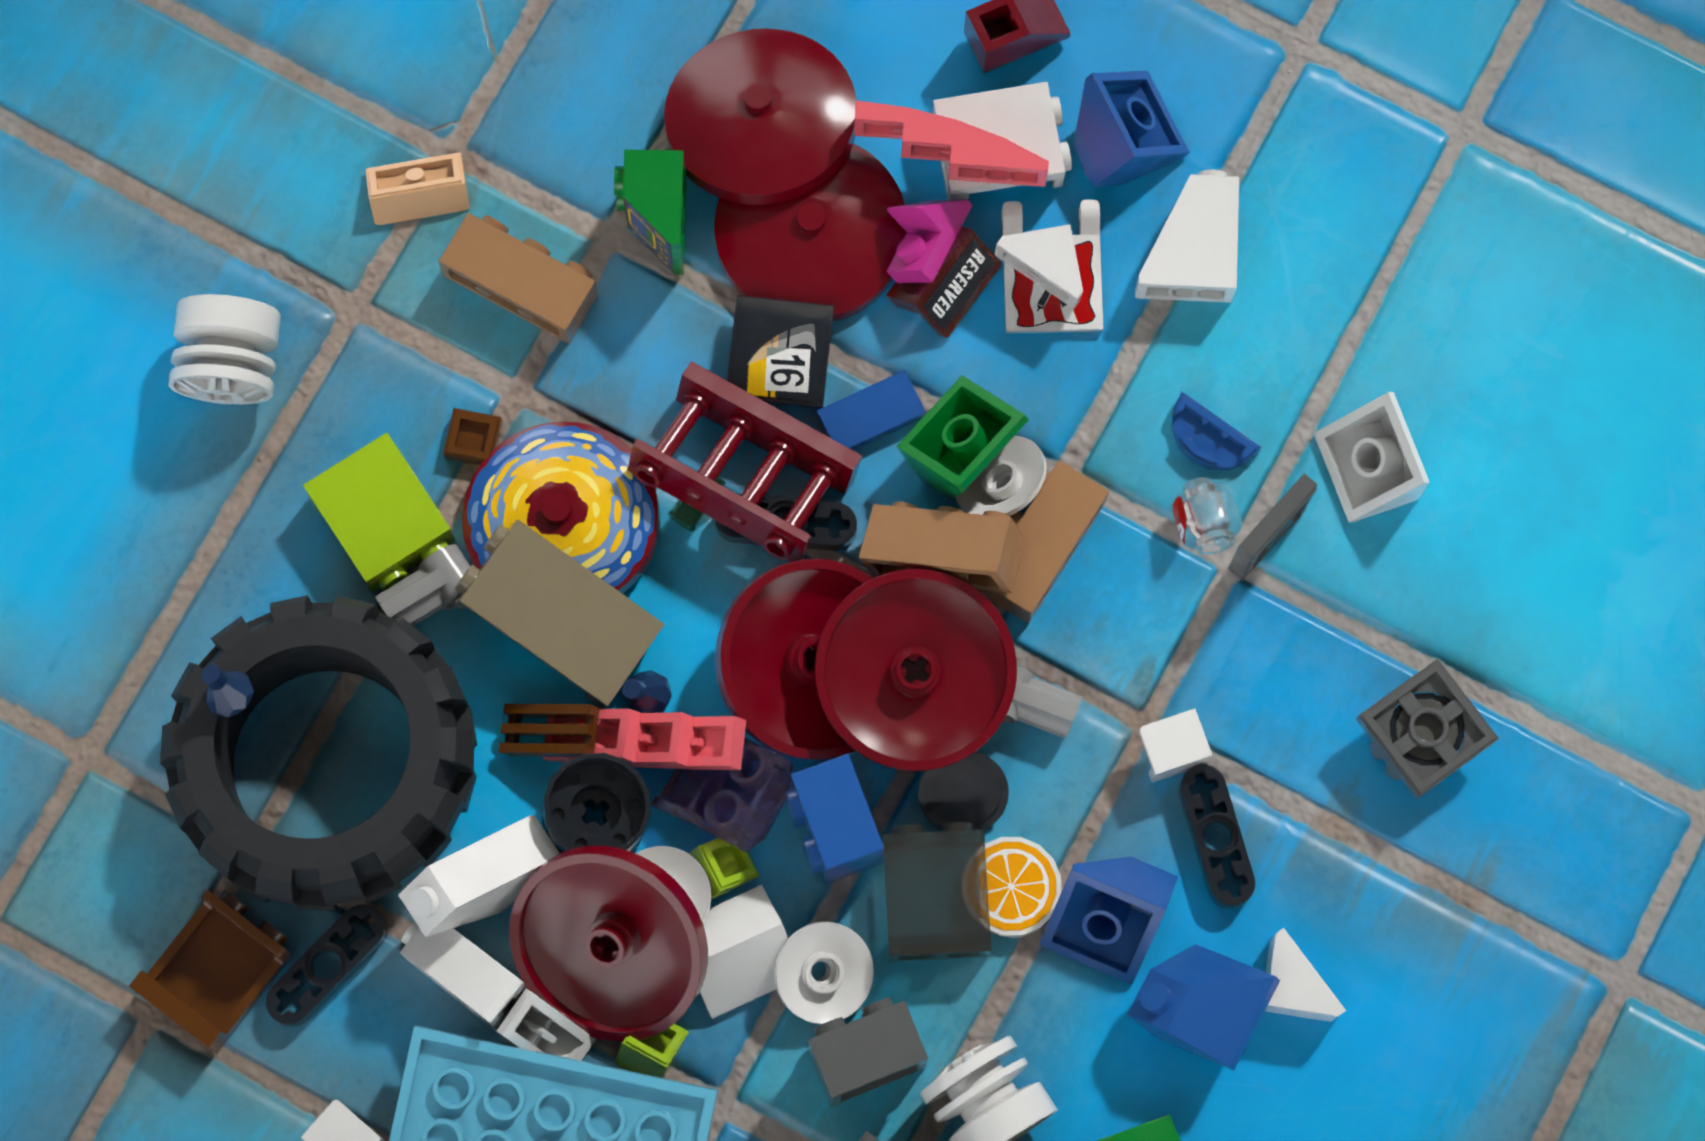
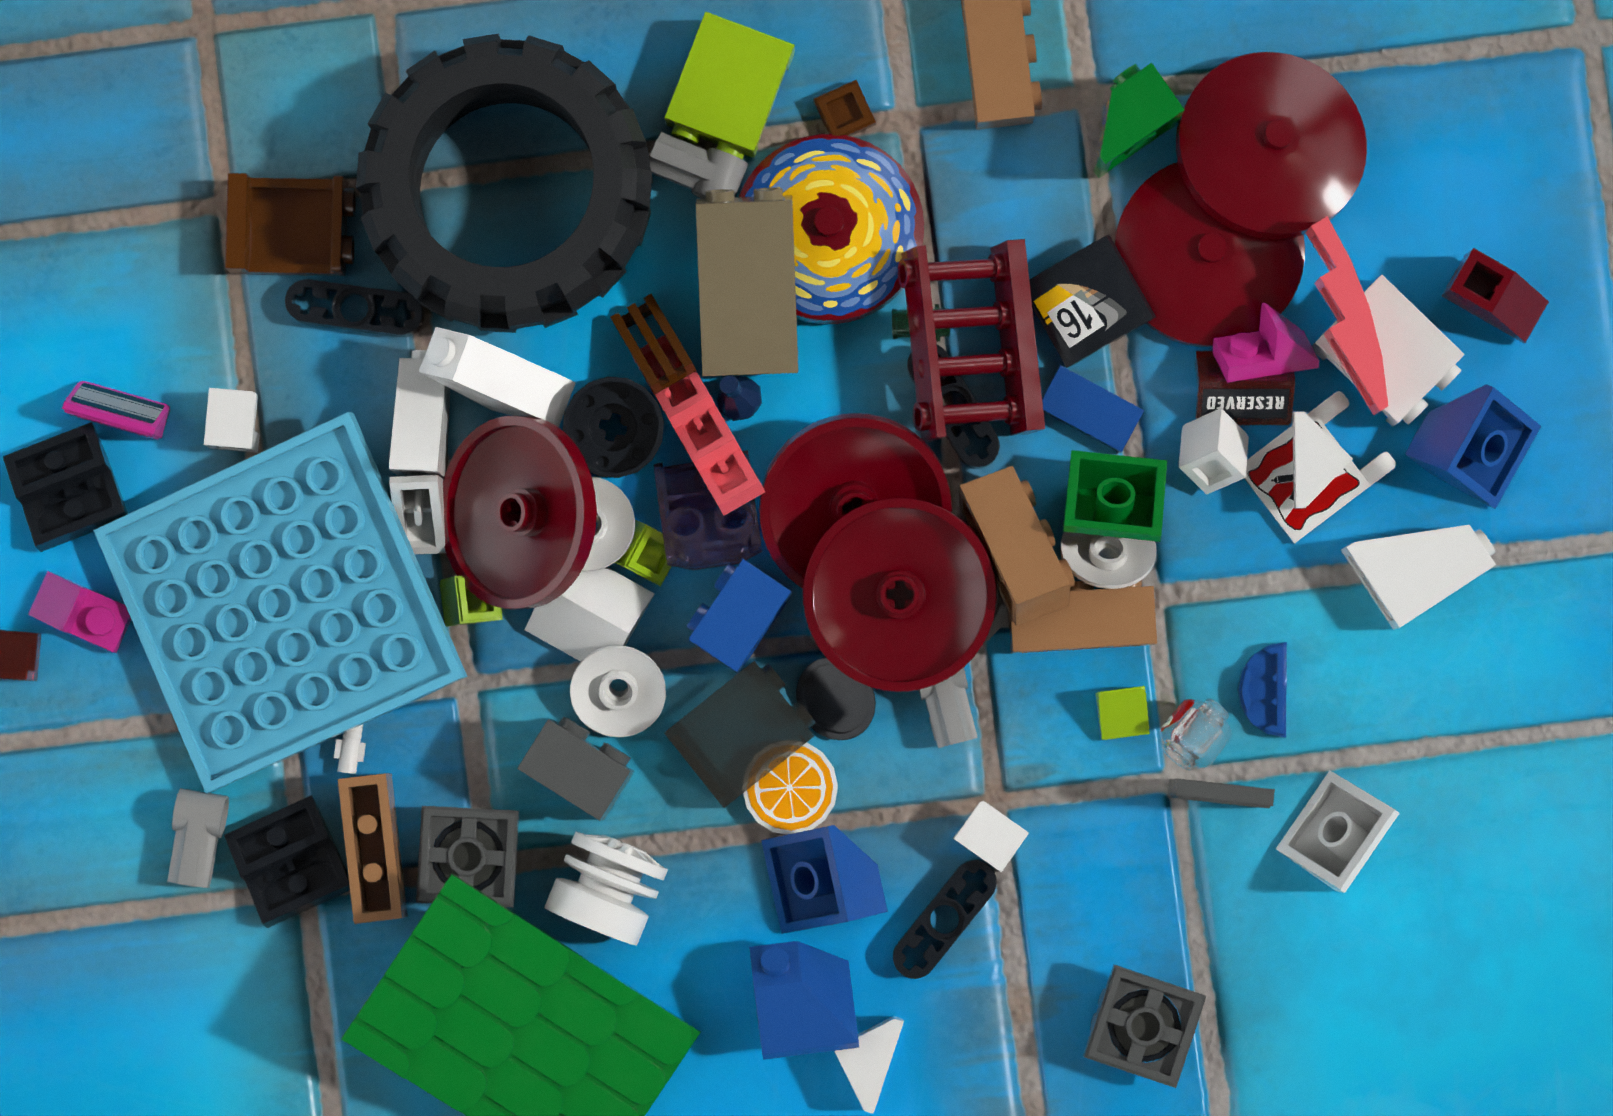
camera: 60 degrees right, 10 degrees up
dark blue rock [201,665,254,717] -> none
none -> lime slope [1095,686,1150,740]
none -> white panel [1179,408,1249,495]

